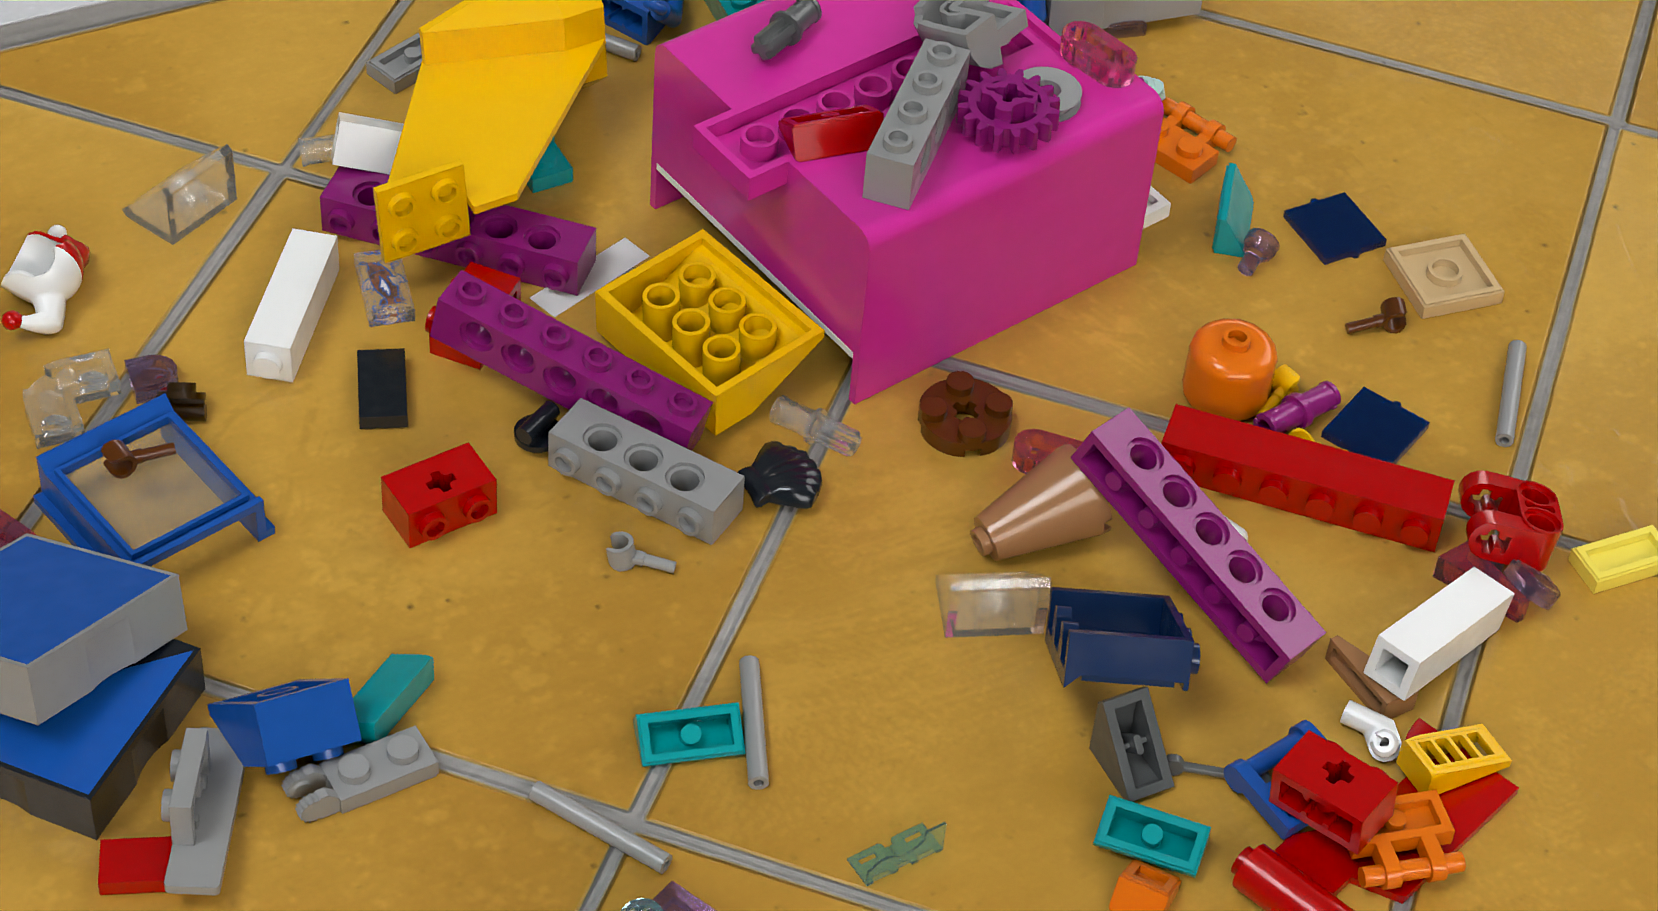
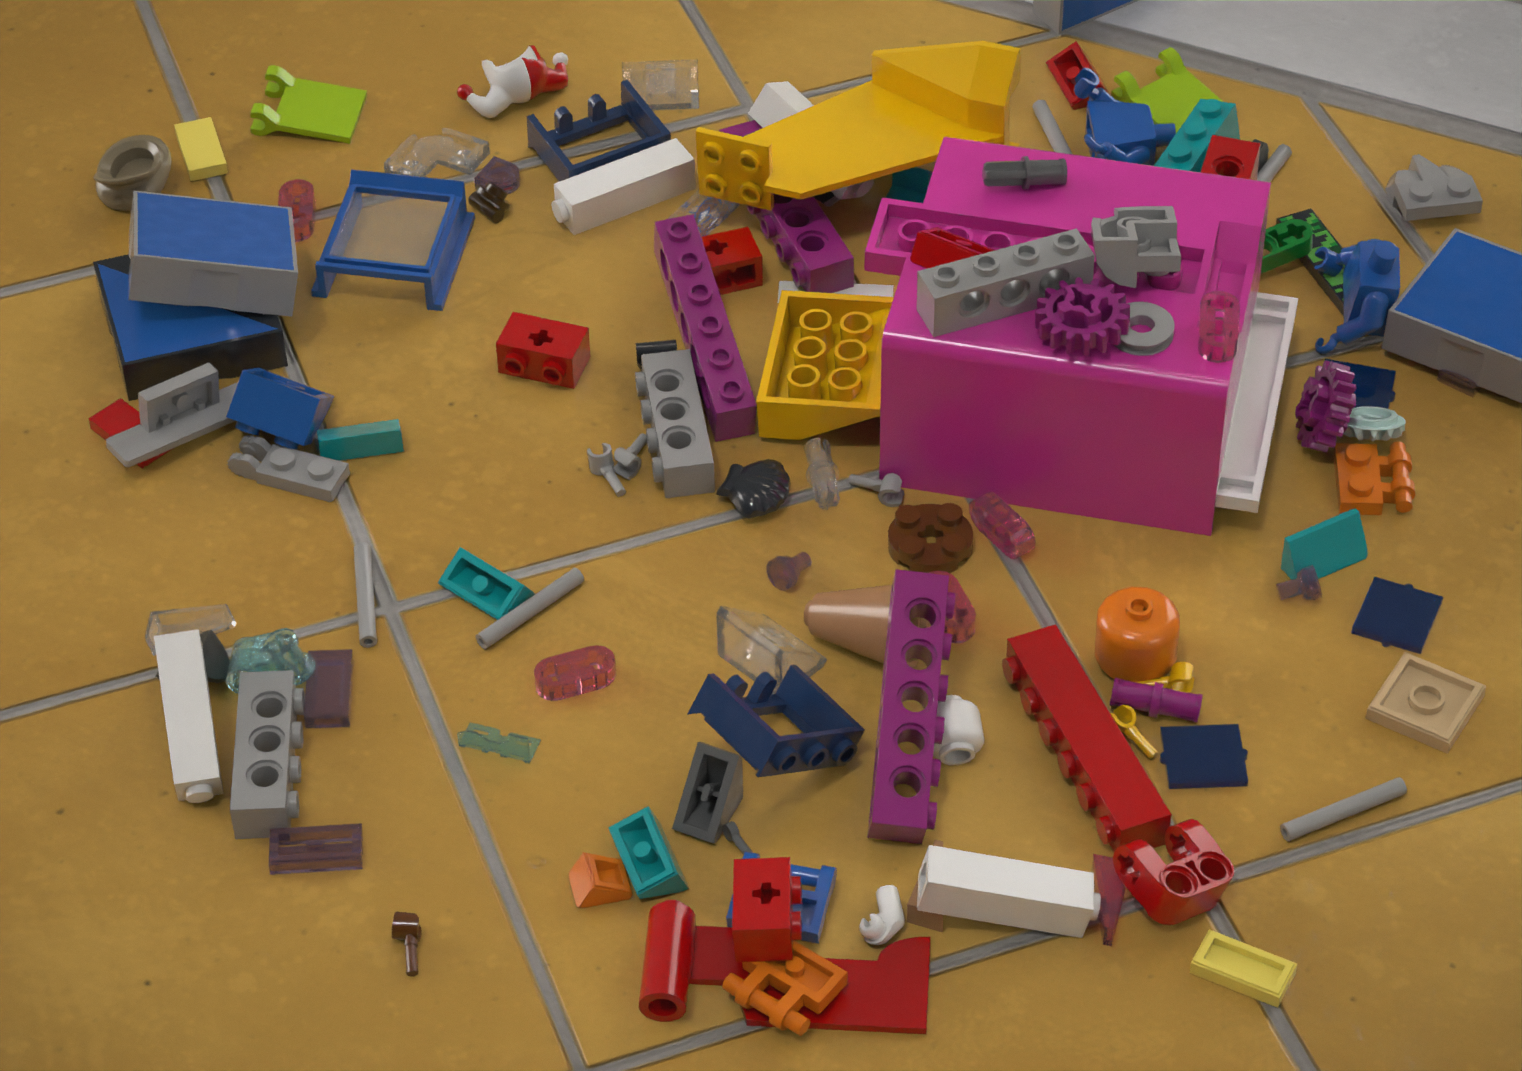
camera: 55 degrees right, 0 degrees up
reddish brown hand [101,439,176,479] -> none
black tile [357,348,408,429] -> none
reddish brown hand [1345,297,1407,334] -> none
yellow slope [1396,724,1512,794] -> none
tile [1503,559,1561,610] -> none
none -> dark blue window [526,80,671,182]
none -> clear pink beam [534,645,616,701]
none -> light grey hand [613,433,647,480]
none -> piece [766,552,812,591]
none -> light grey hand [849,473,904,507]
none -> clear pink beam [969,492,1036,559]

